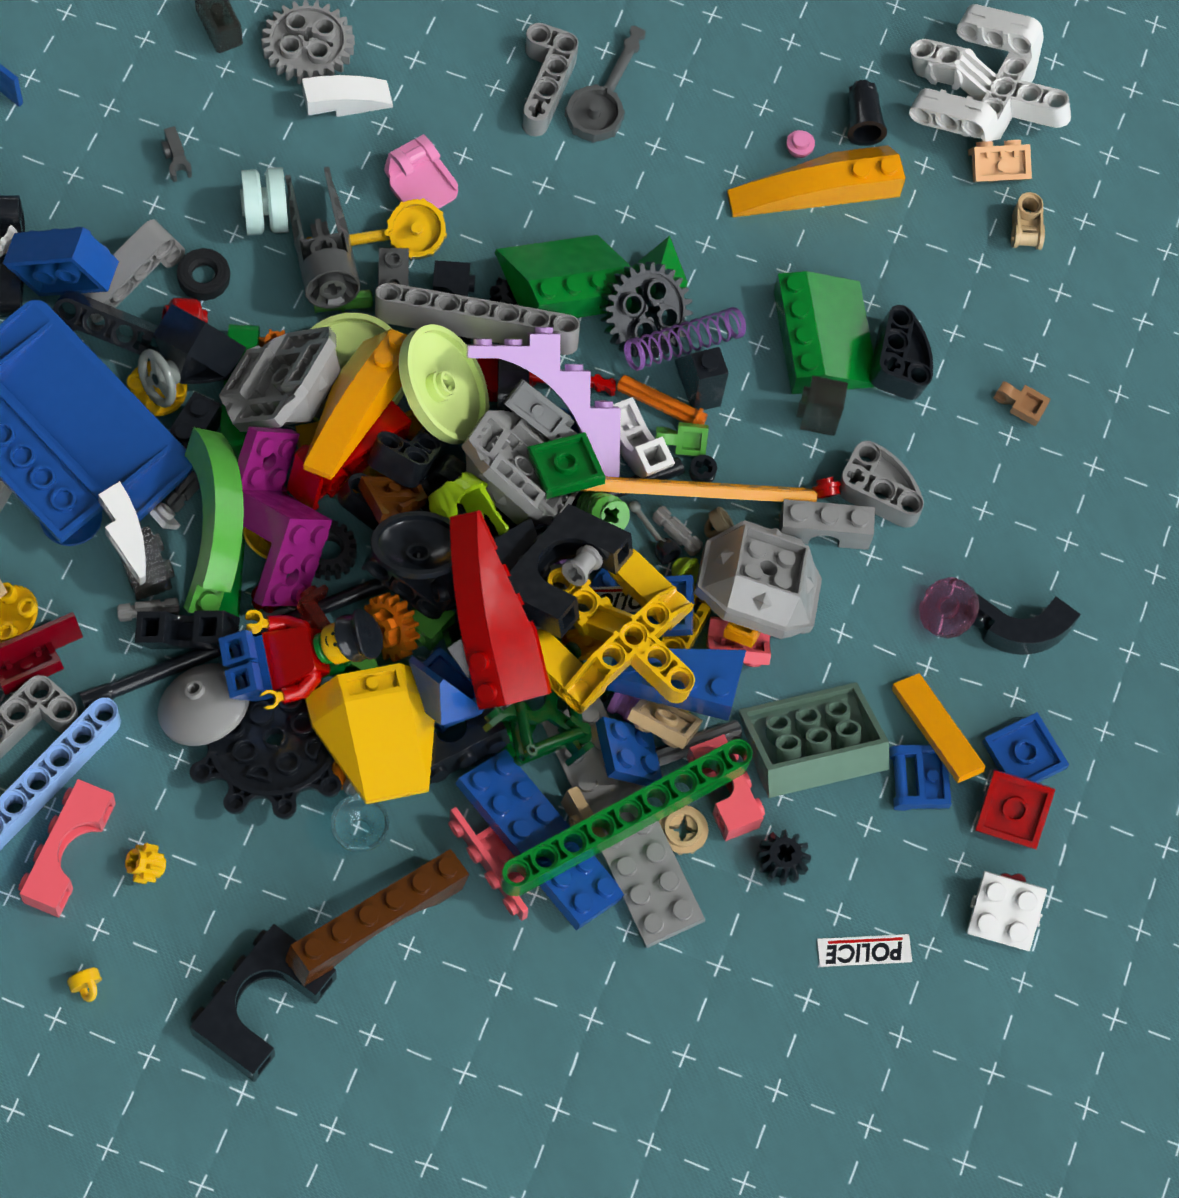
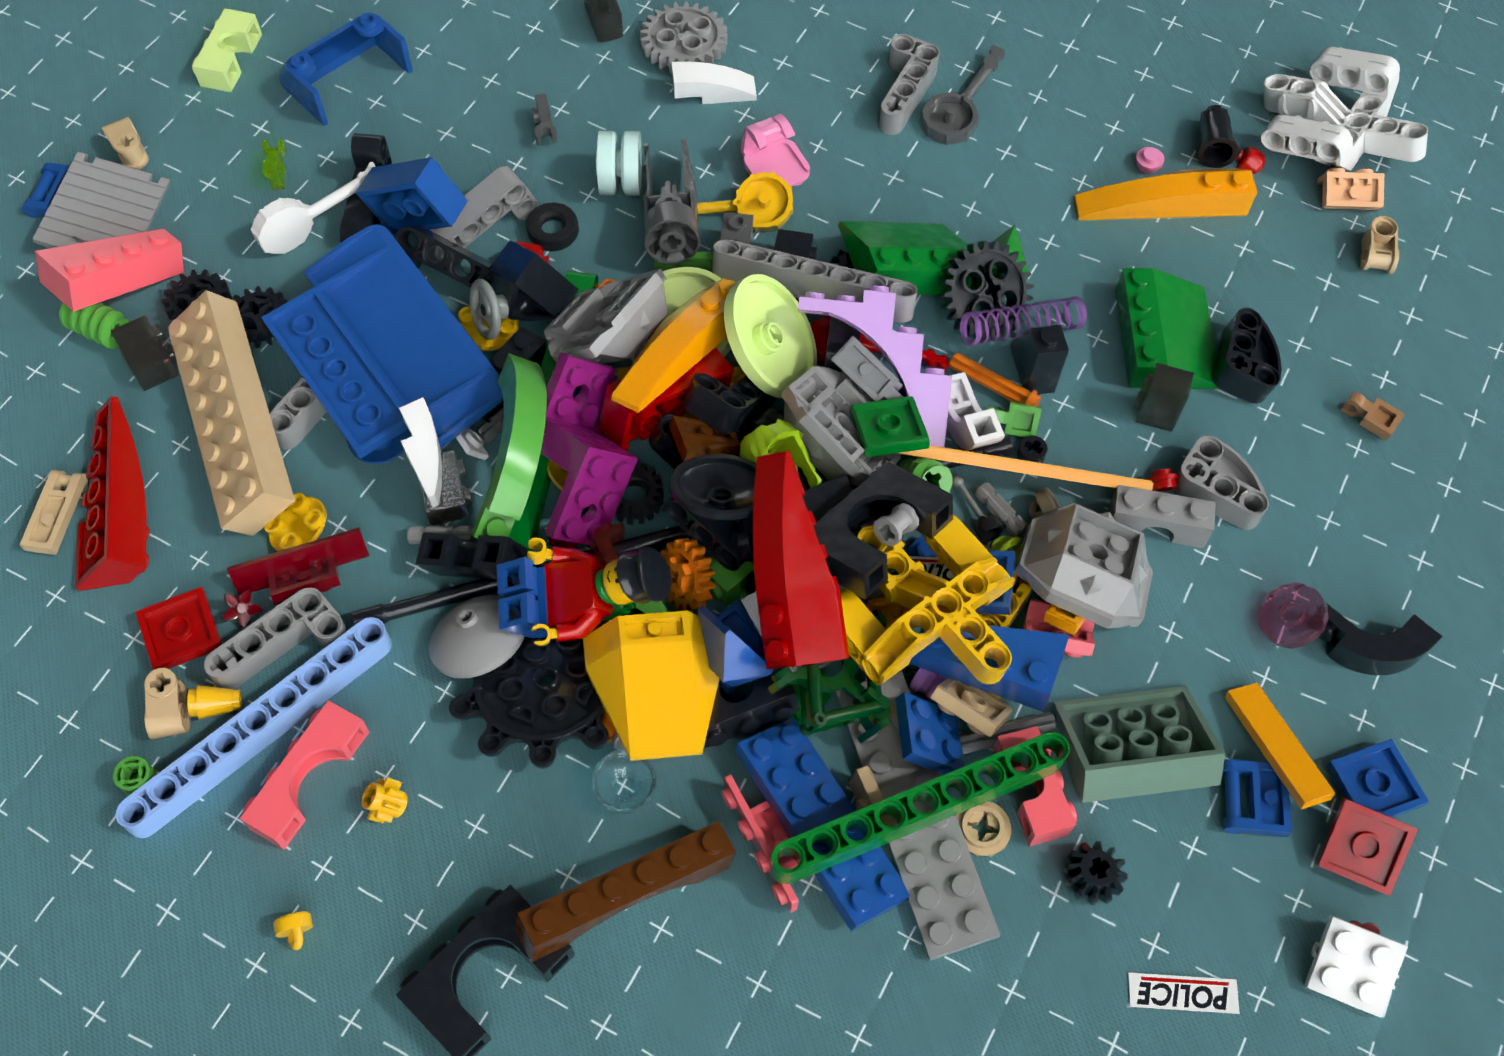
camera: 15 degrees right, 5 degrees down
none -> red piece [1235,146,1266,174]

